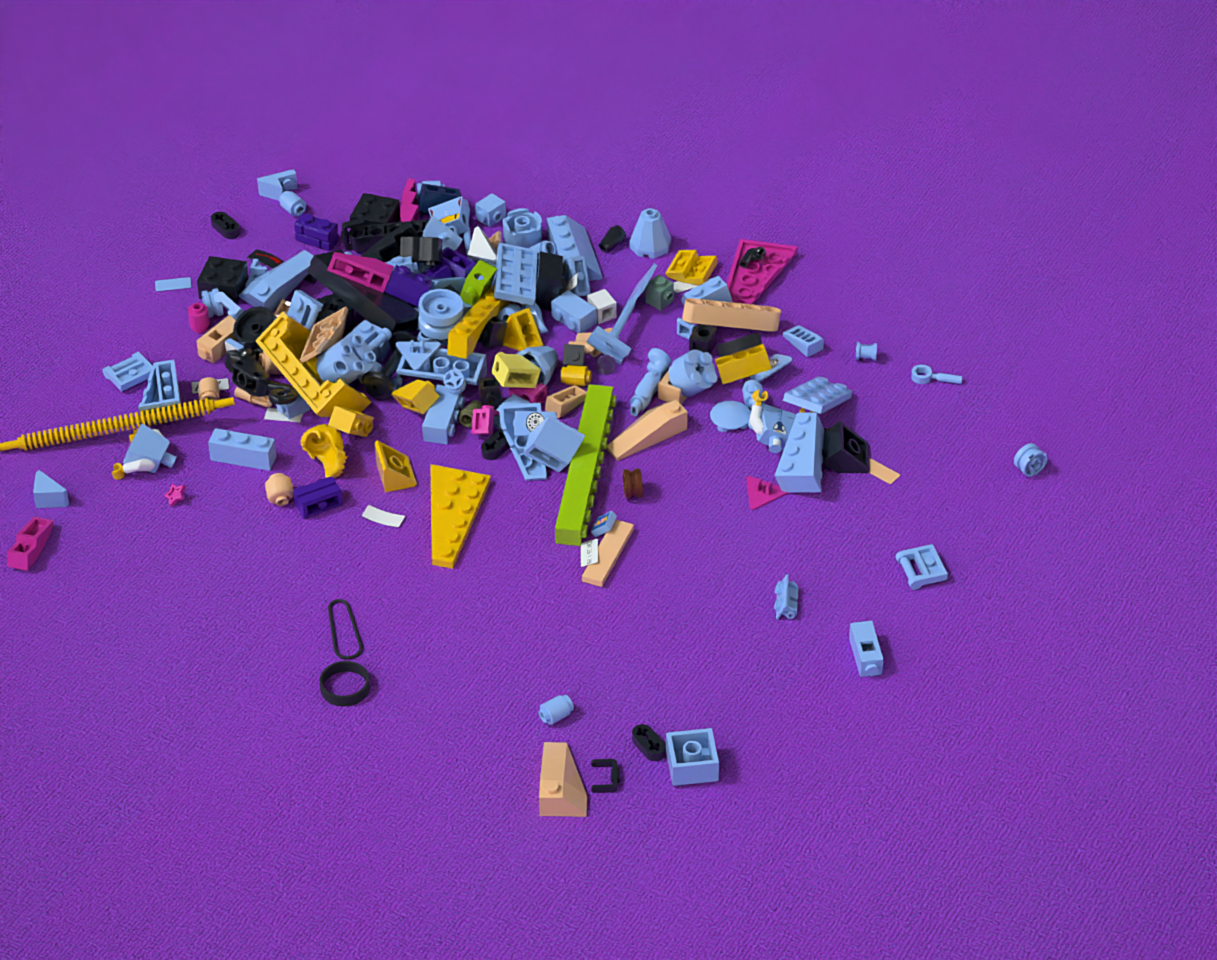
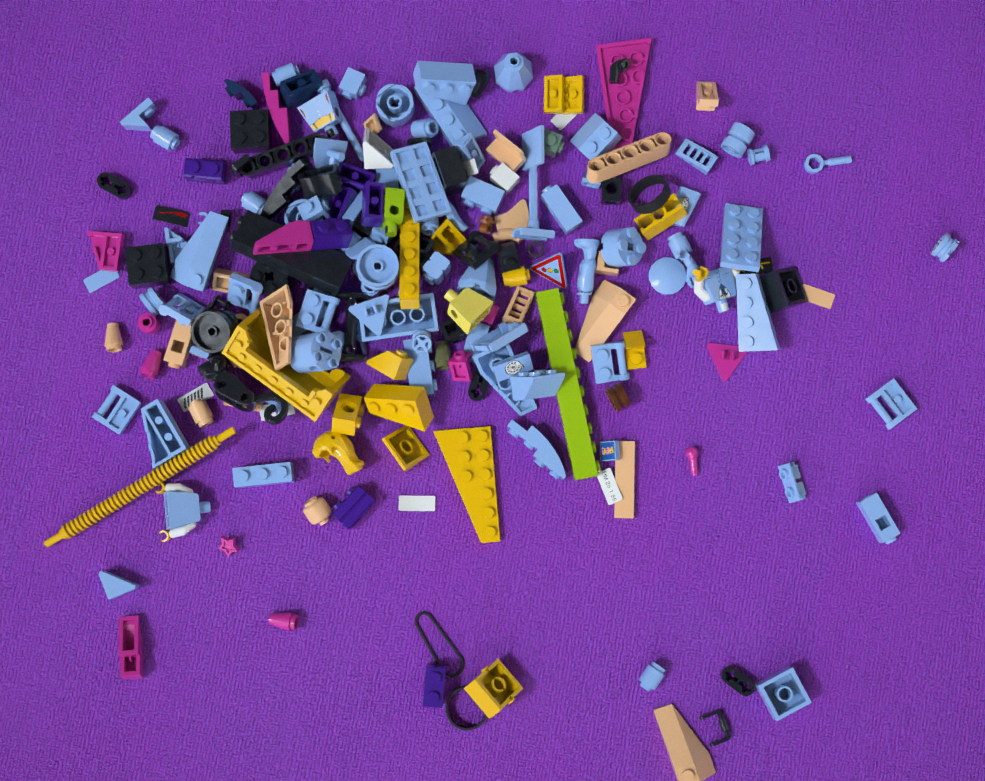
camera: 20 degrees left, 40 degrees up
none -> dark pink wing [87,231,125,272]
none -> light nougat cone [104,323,124,352]
none -> dark pink cone [140,350,162,379]
none -> dark blue slope [224,79,260,110]
none -> dark pink cone [269,612,299,632]
none -> dark purple brick [361,181,385,227]
none -> yellow wedge [364,384,434,432]
none -> light blue wedge [413,61,476,106]
none -> light blue brick [422,251,451,285]
none -> dark purple brick [422,663,447,708]
none -> black plate [452,230,499,270]
none -> yellow brick [464,659,524,719]
none -> light blue container [471,321,528,351]
none -> dark orange plate [477,215,497,234]
none -> light nougat panel [486,129,527,172]
none -> light blue slope [507,420,566,480]
none -> piece [530,252,568,289]
none -> light blue brick [541,184,583,235]
none -> light blue plate [590,341,630,384]
none -> yellow slope [622,330,647,370]
none -> dark pink piece [685,446,699,476]
none -> light nougat slope [696,81,719,111]
none -> light blue wheel [720,122,755,158]

